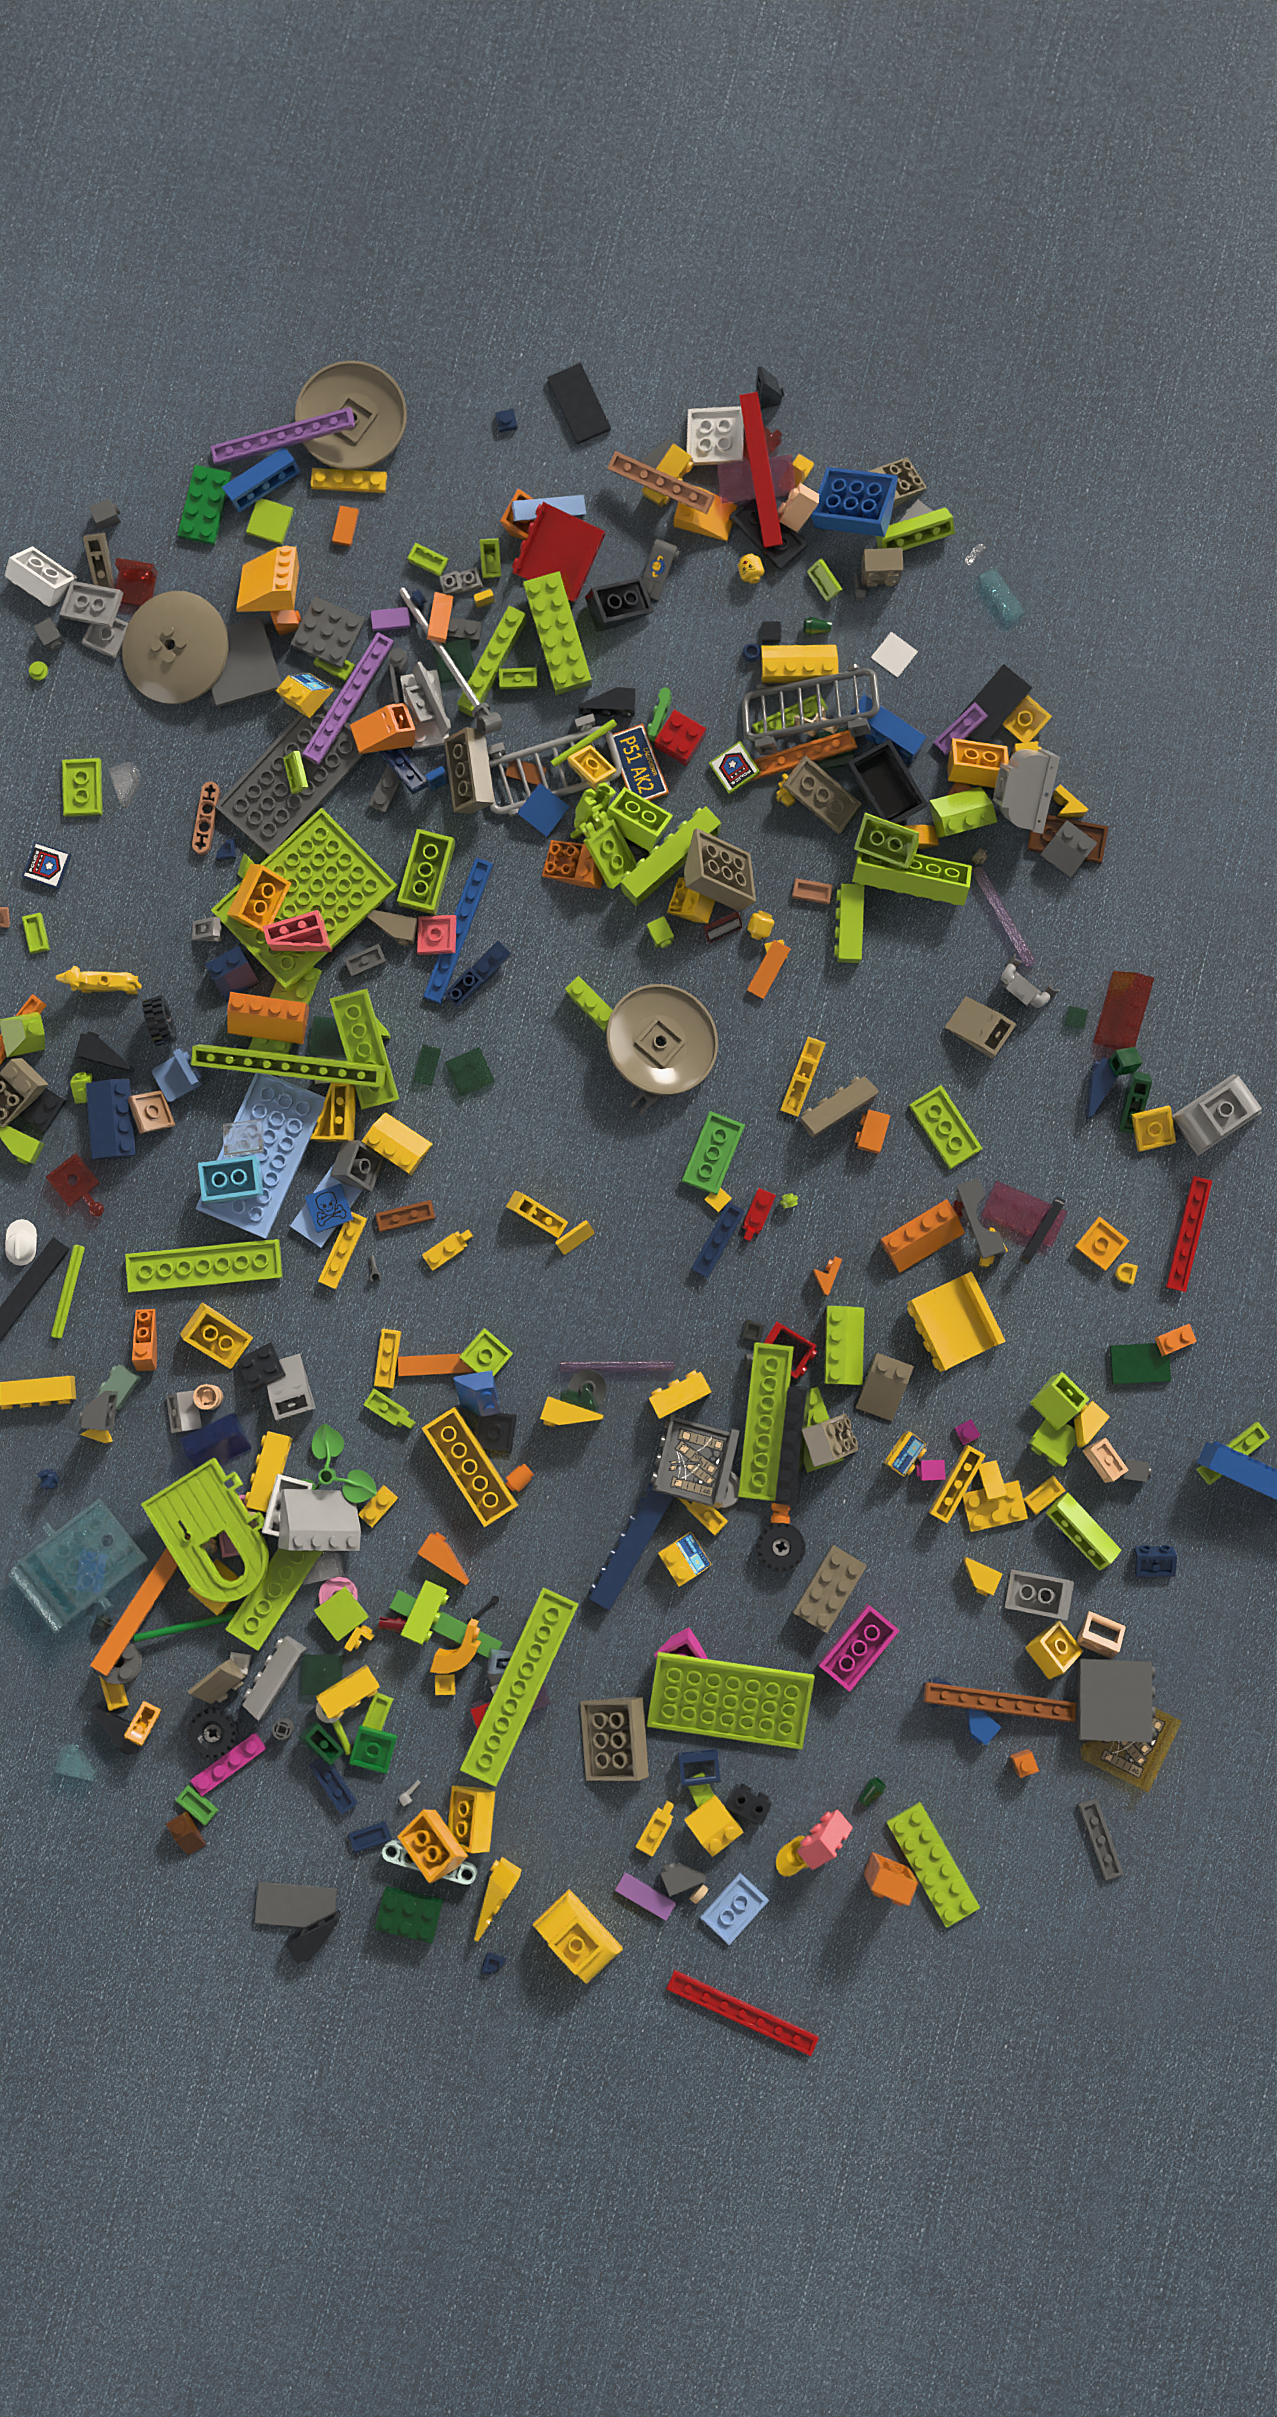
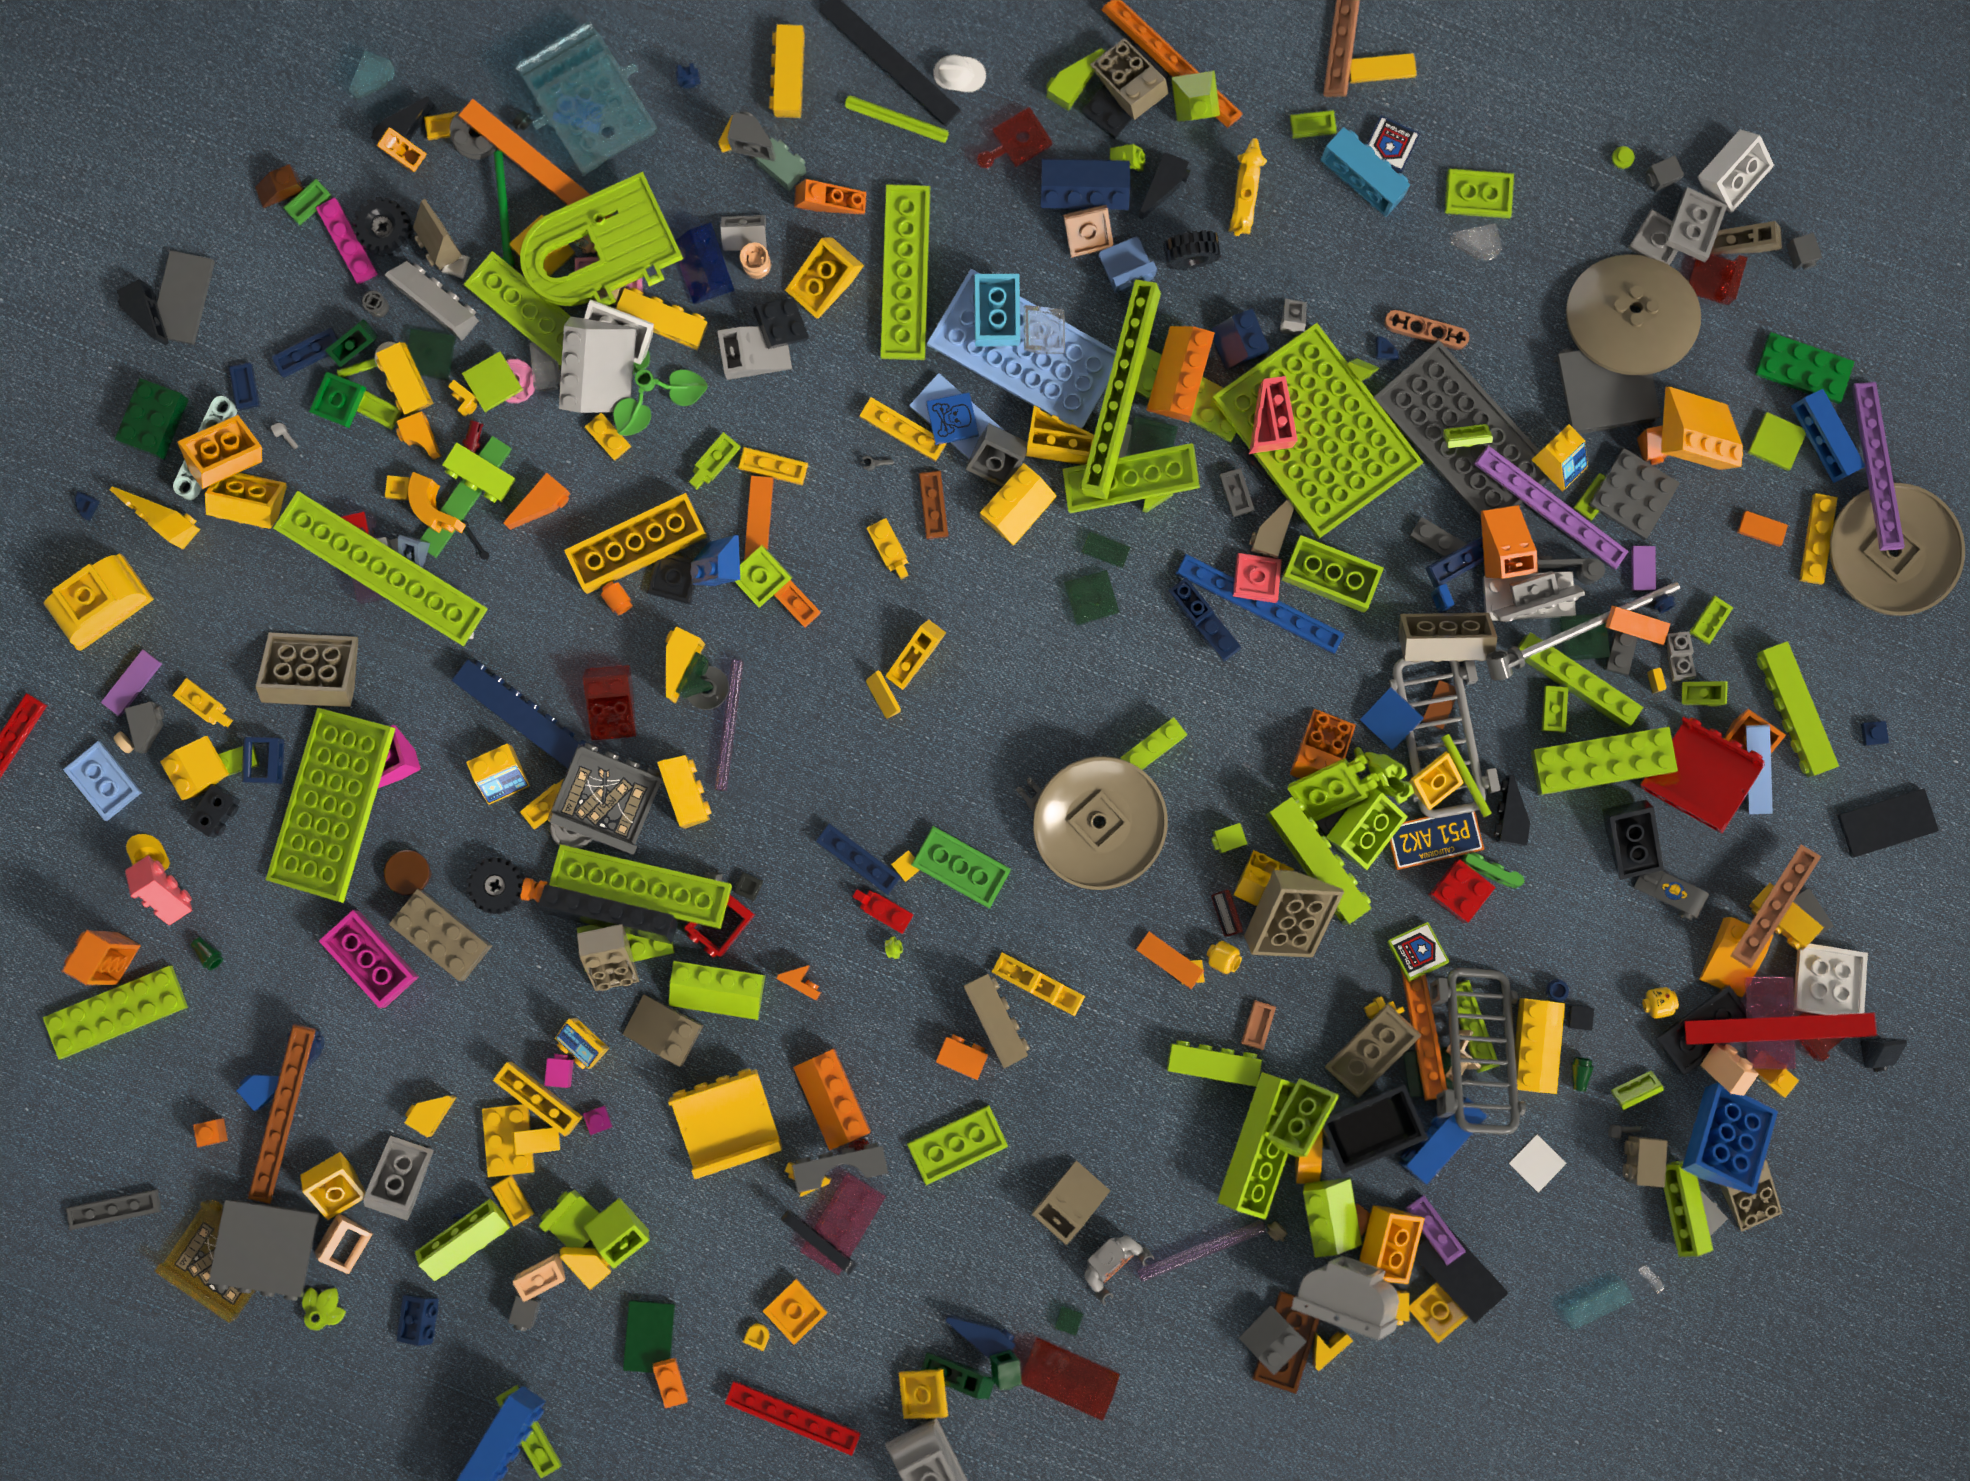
camera: 95 degrees right, 0 degrees up
light orange slope [227,864,291,933] -> none
none -> lime plate [302,1288,346,1331]
none -> reddish brown tile [384,850,432,895]
none -> light orange arch [396,411,442,460]
none -> clear red slope [583,665,636,741]
none -> orange plate [774,580,821,628]
none -> dark azure brick [1321,127,1410,217]
none -> lime brick [1756,641,1839,777]

